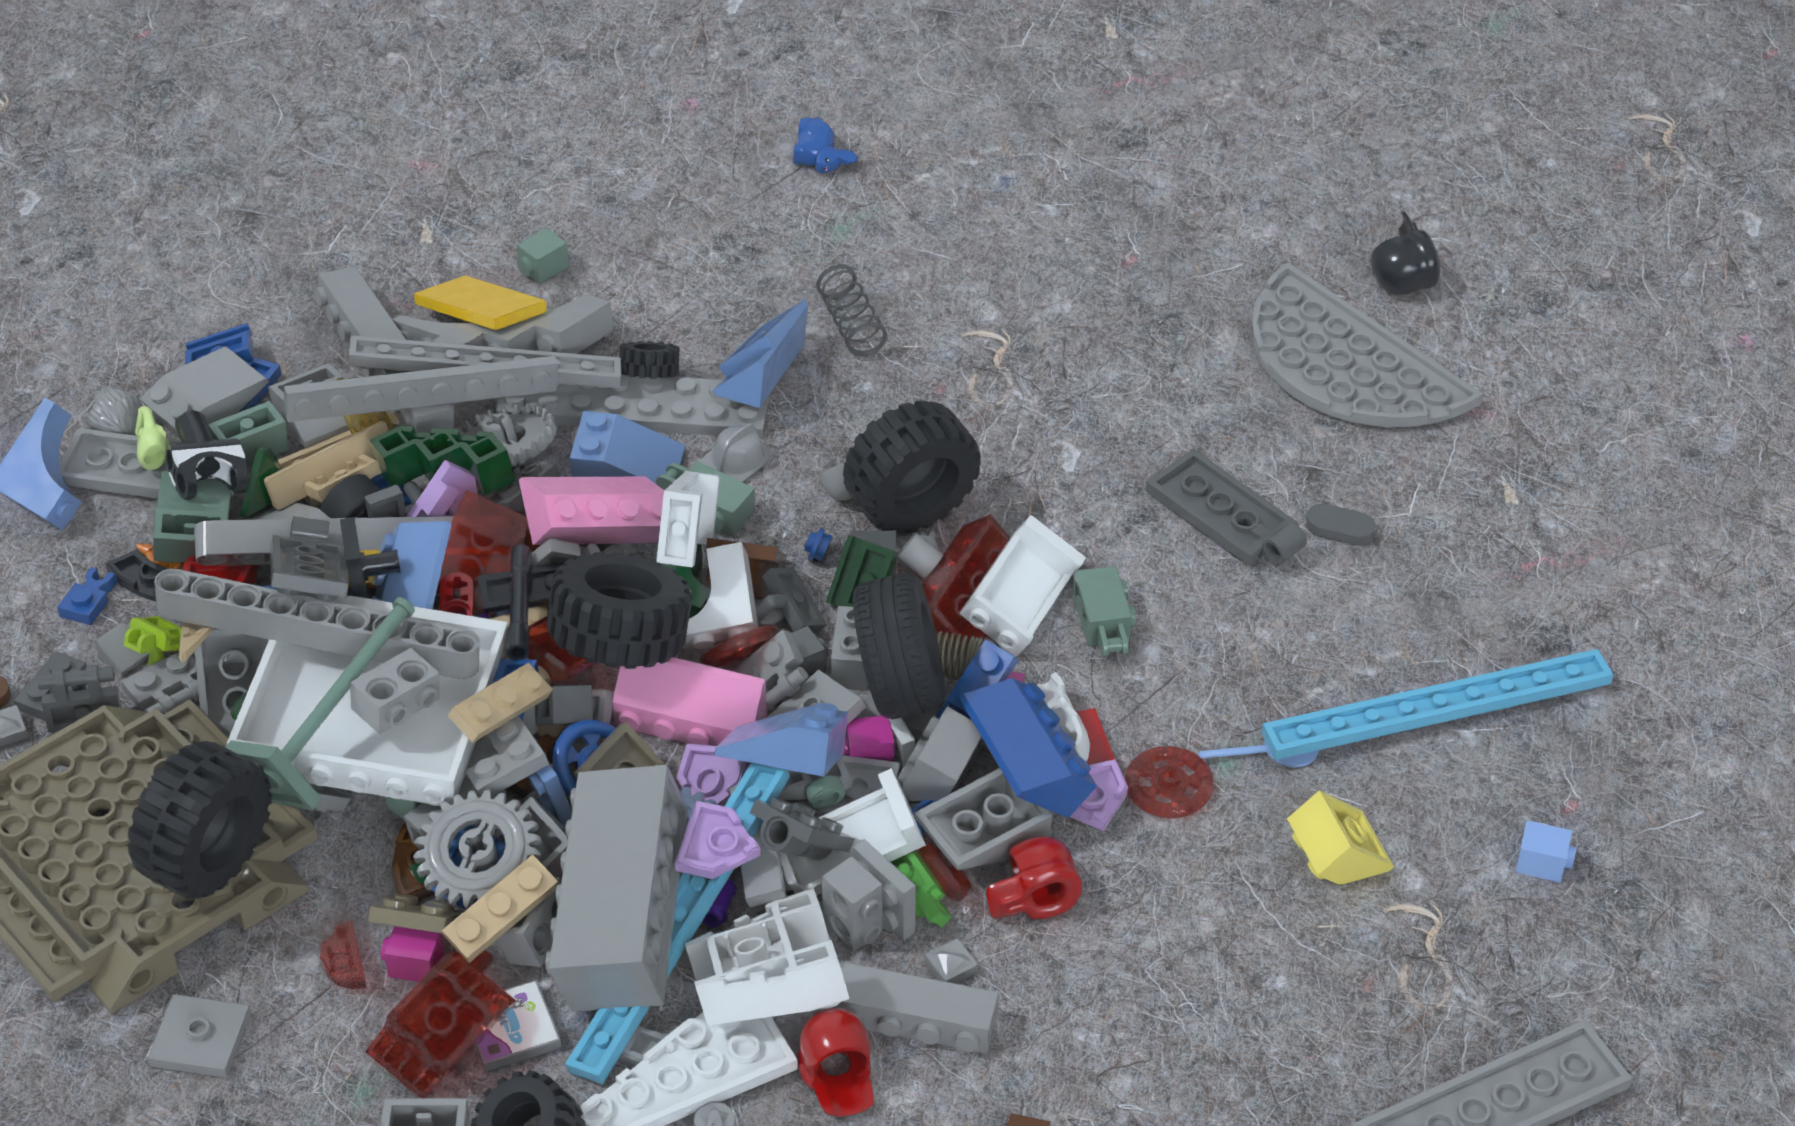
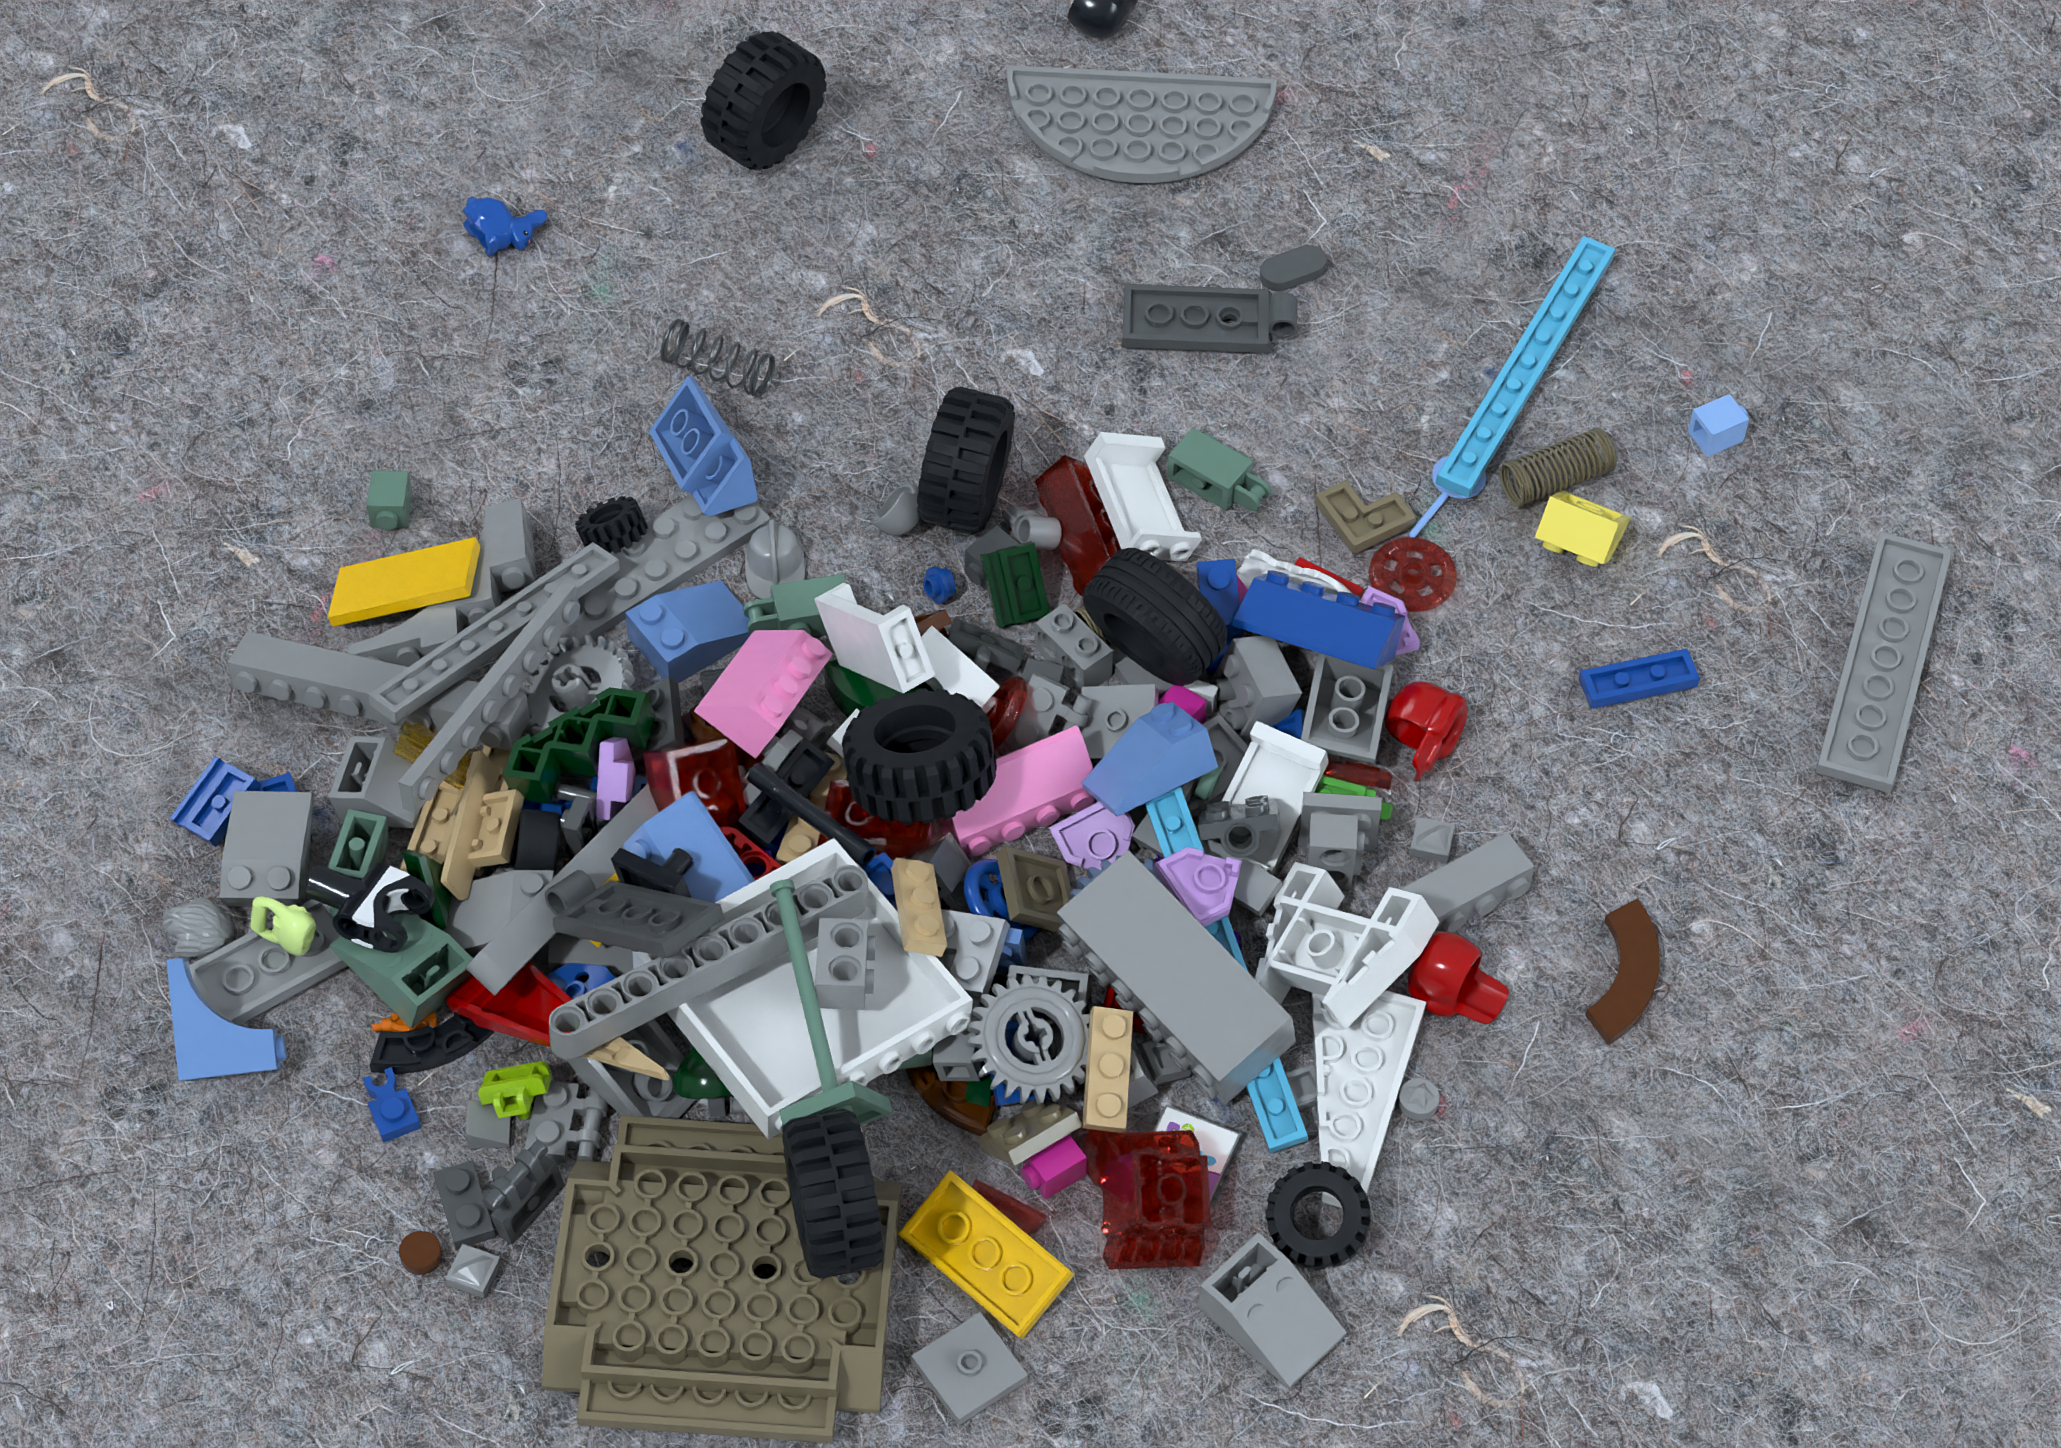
camera: 45 degrees left, 10 degrees up
none -> black tyre [700,31,827,170]
none -> yellow tile [898,1170,1075,1339]
none -> dark tan plate [1314,480,1416,554]
none -> dark tan piece [1500,427,1617,507]
none -> blue plate [1579,648,1700,709]

